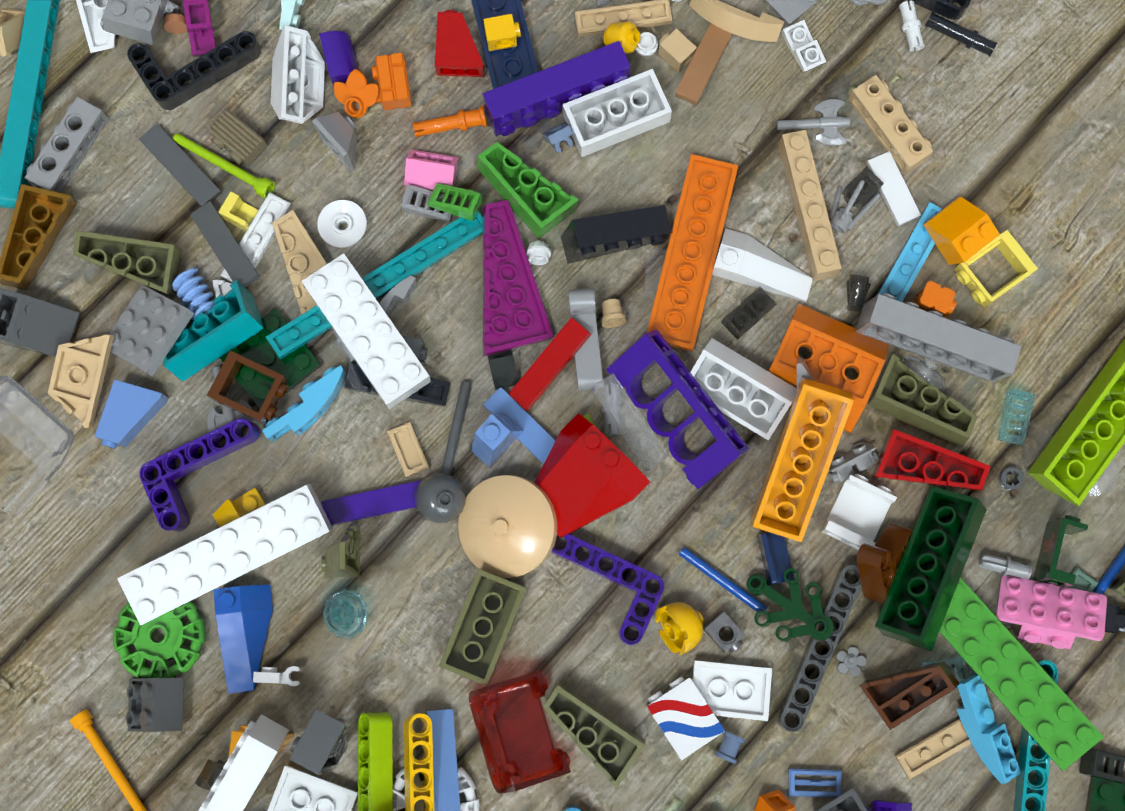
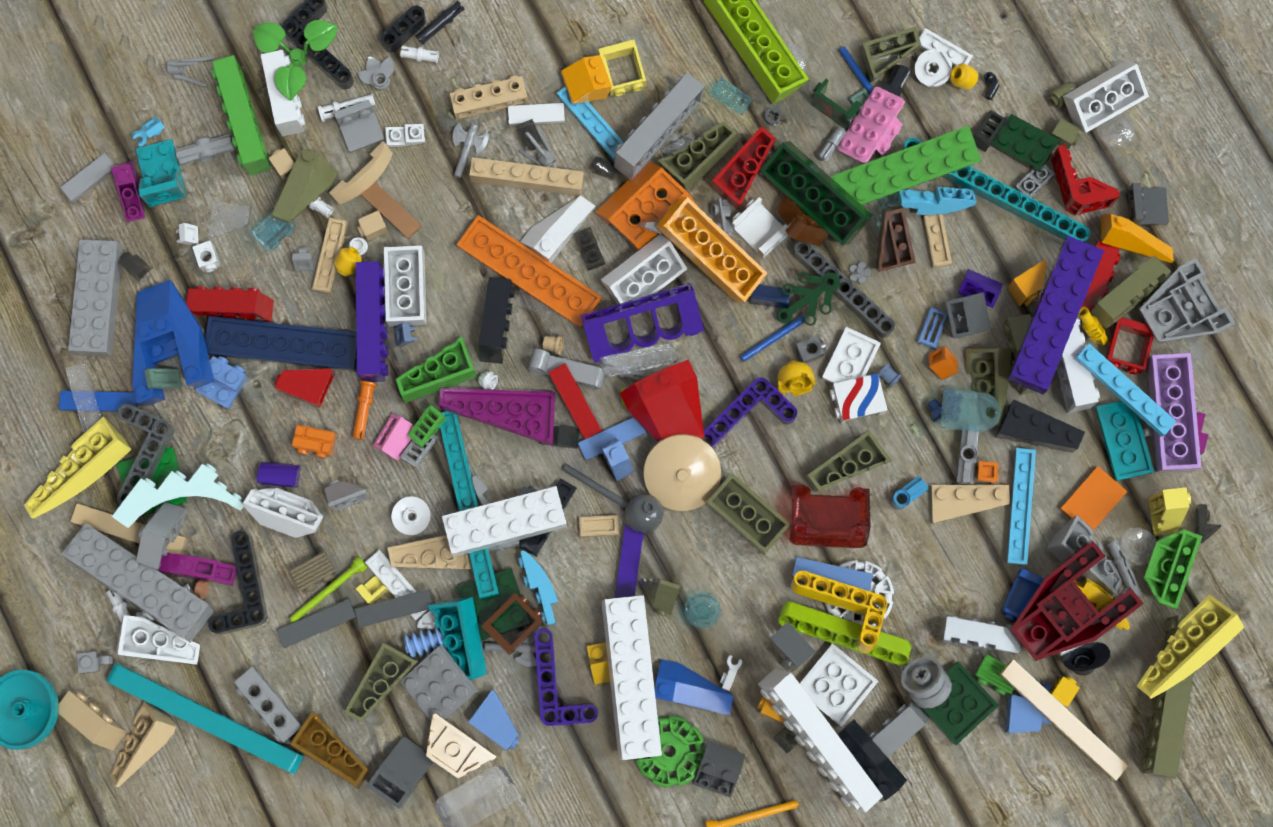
camera: 70 degrees left, 0 degrees up
orange plate [334,69,379,118] -> none
yellow brick [483,14,521,51] -> none
orange brick [913,281,957,318] -> none

